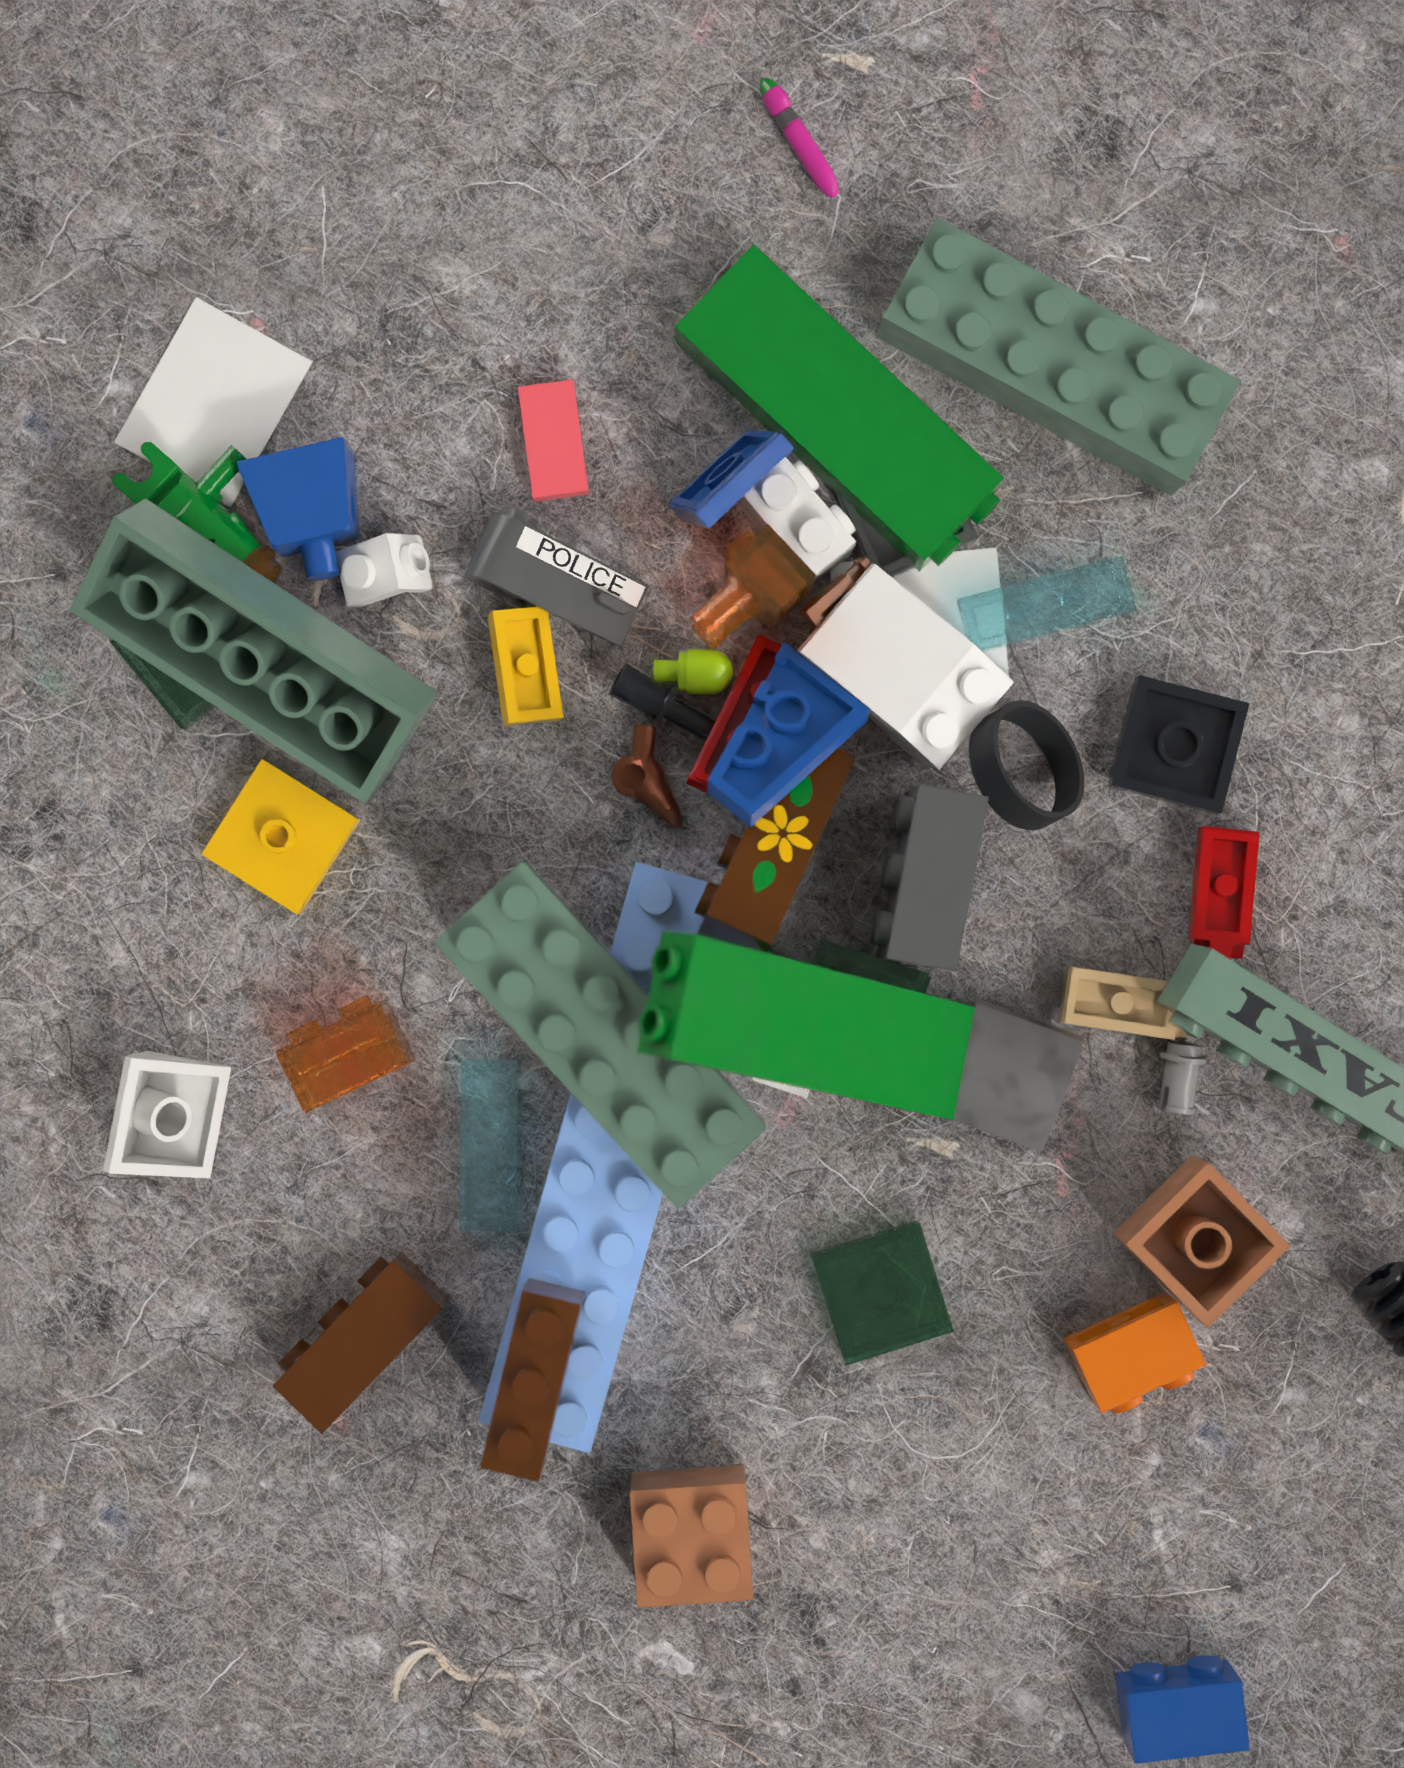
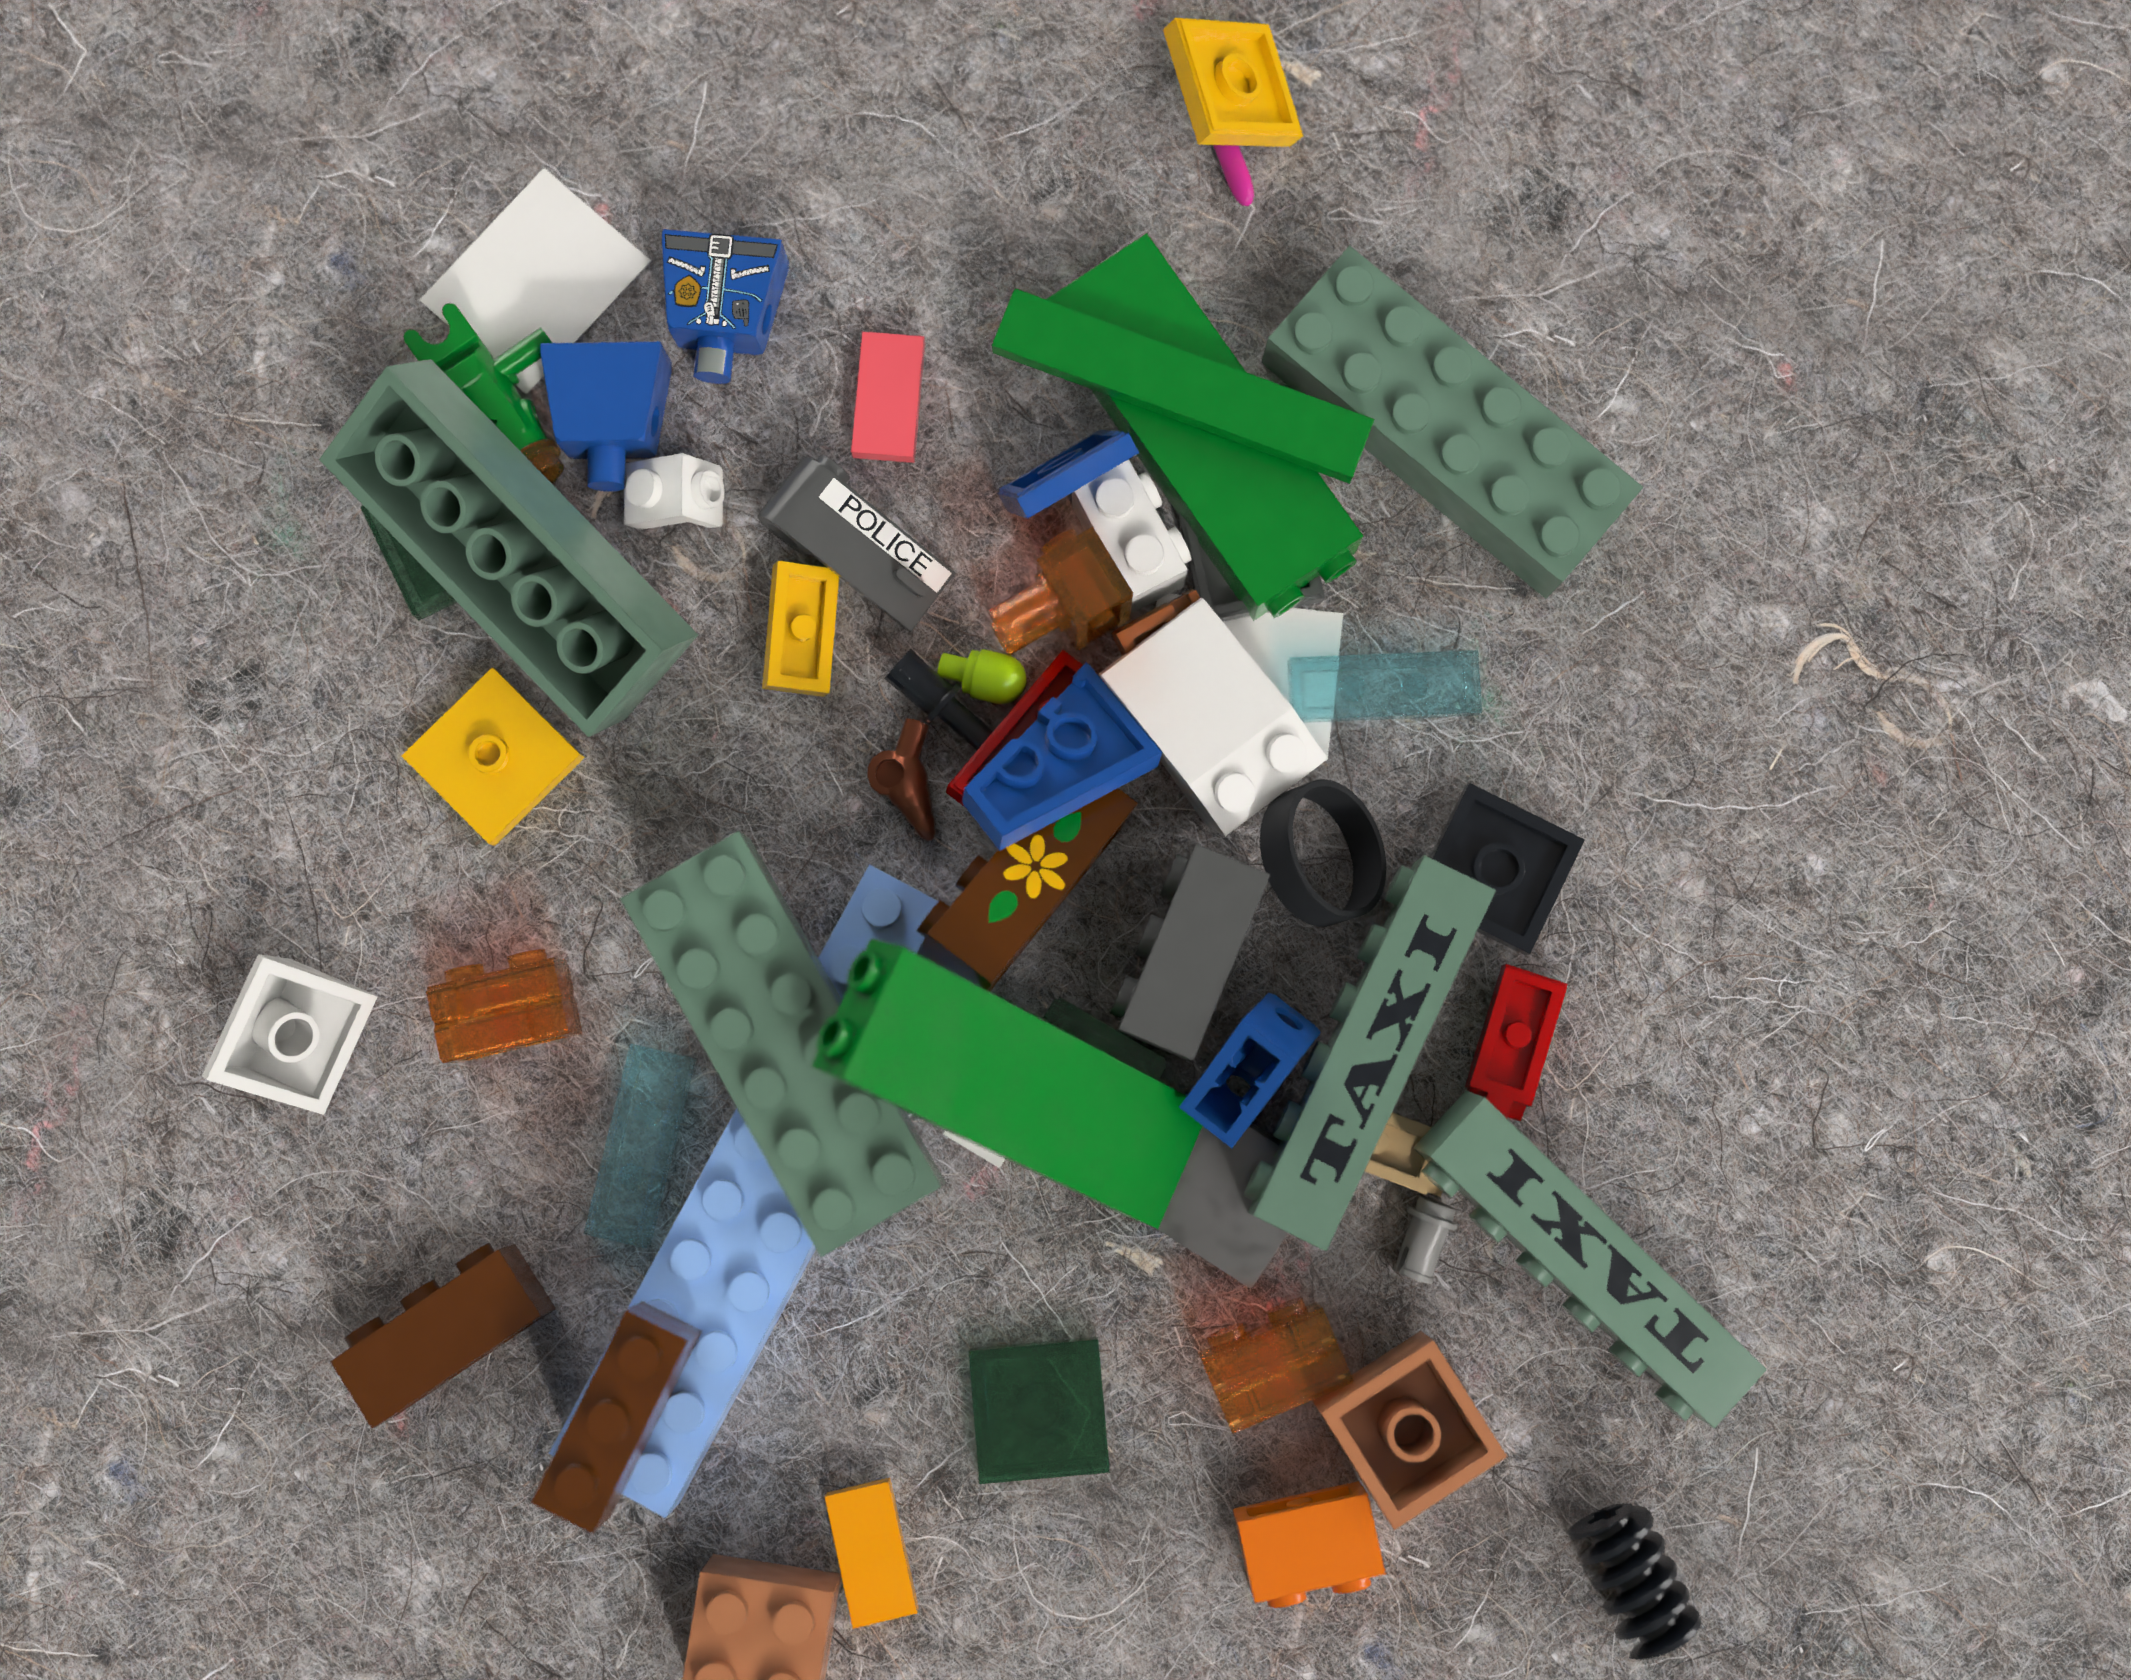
camera: 15 degrees right, 5 degrees down
none -> blue torso [662,229,789,384]
none -> light orange tile [825,1477,919,1629]
none -> green tile [992,288,1375,484]
none -> yellow plate [1163,18,1303,147]
none -> blue torso [1179,992,1321,1148]
none -> clear orange brick [1198,1297,1354,1434]
none -> sand green brick [1244,855,1496,1252]

